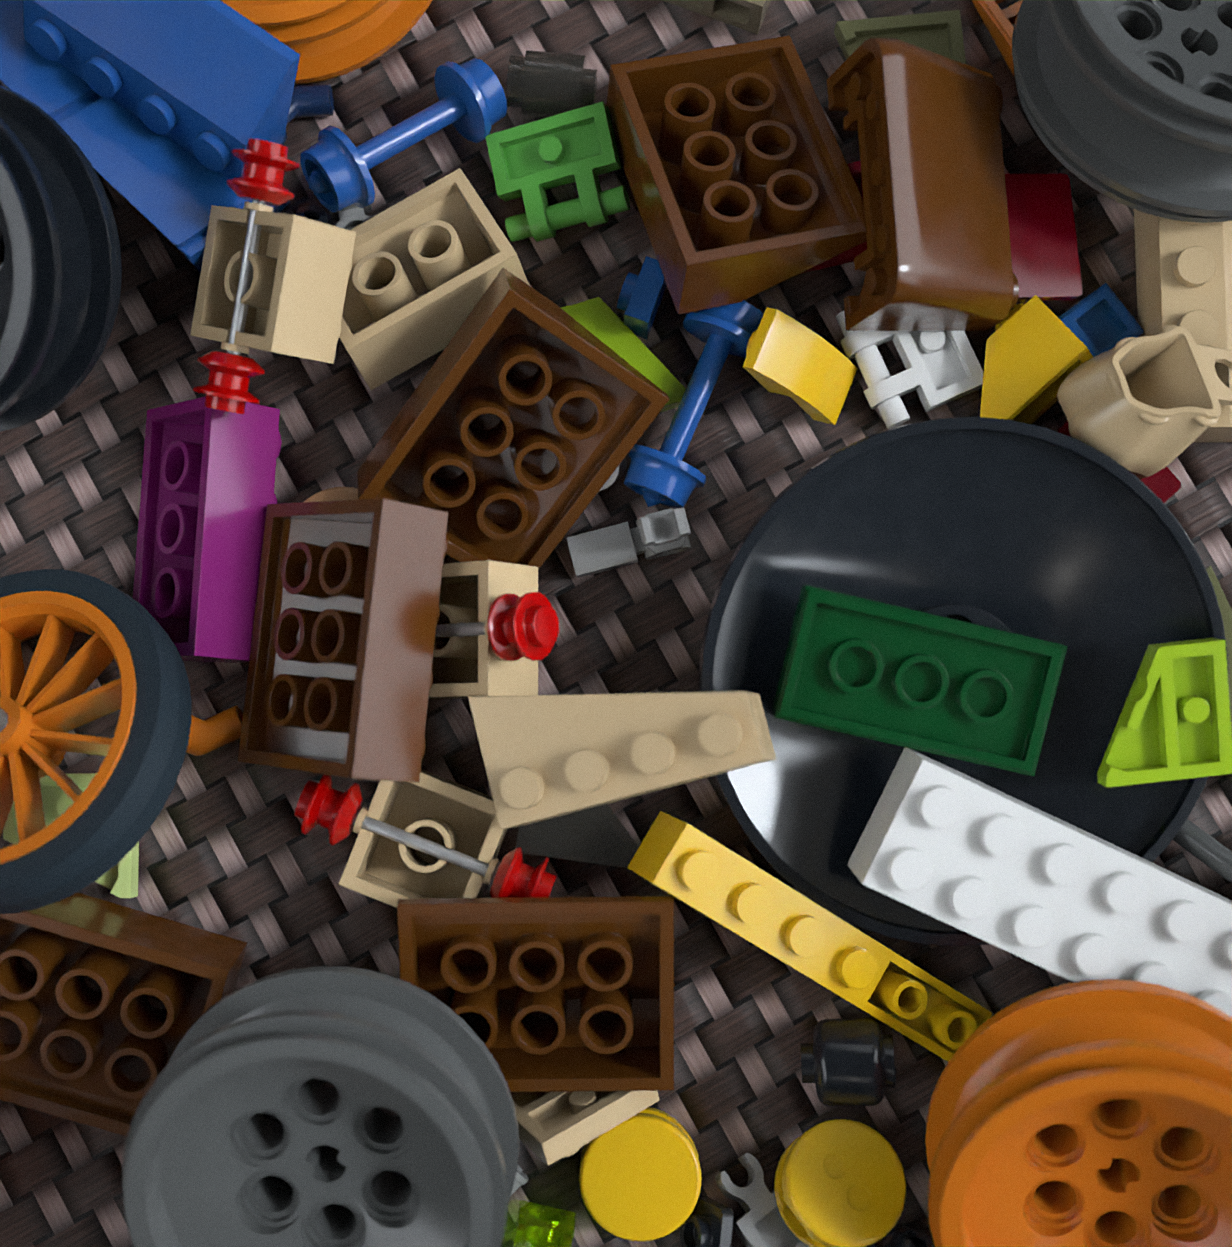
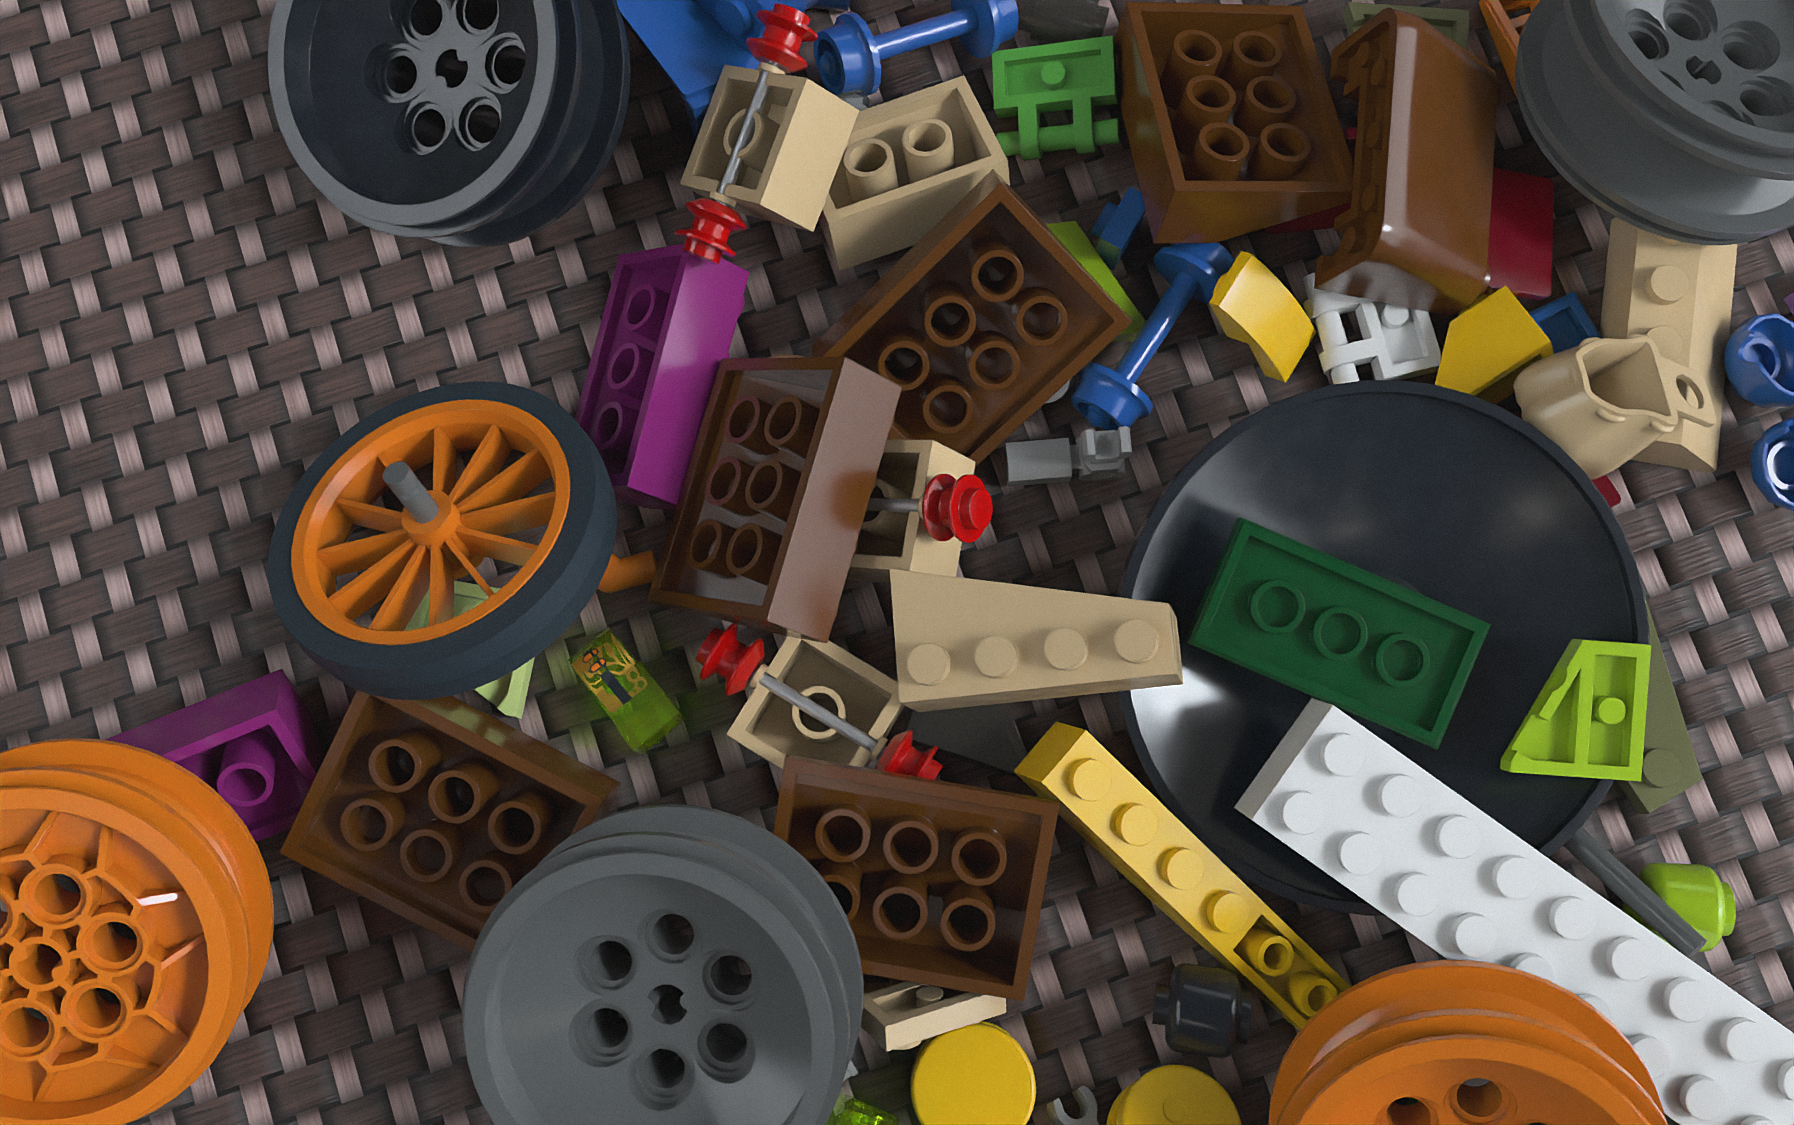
camera: 10 degrees right, 5 degrees down
none -> clear neon green leg [568,627,687,755]

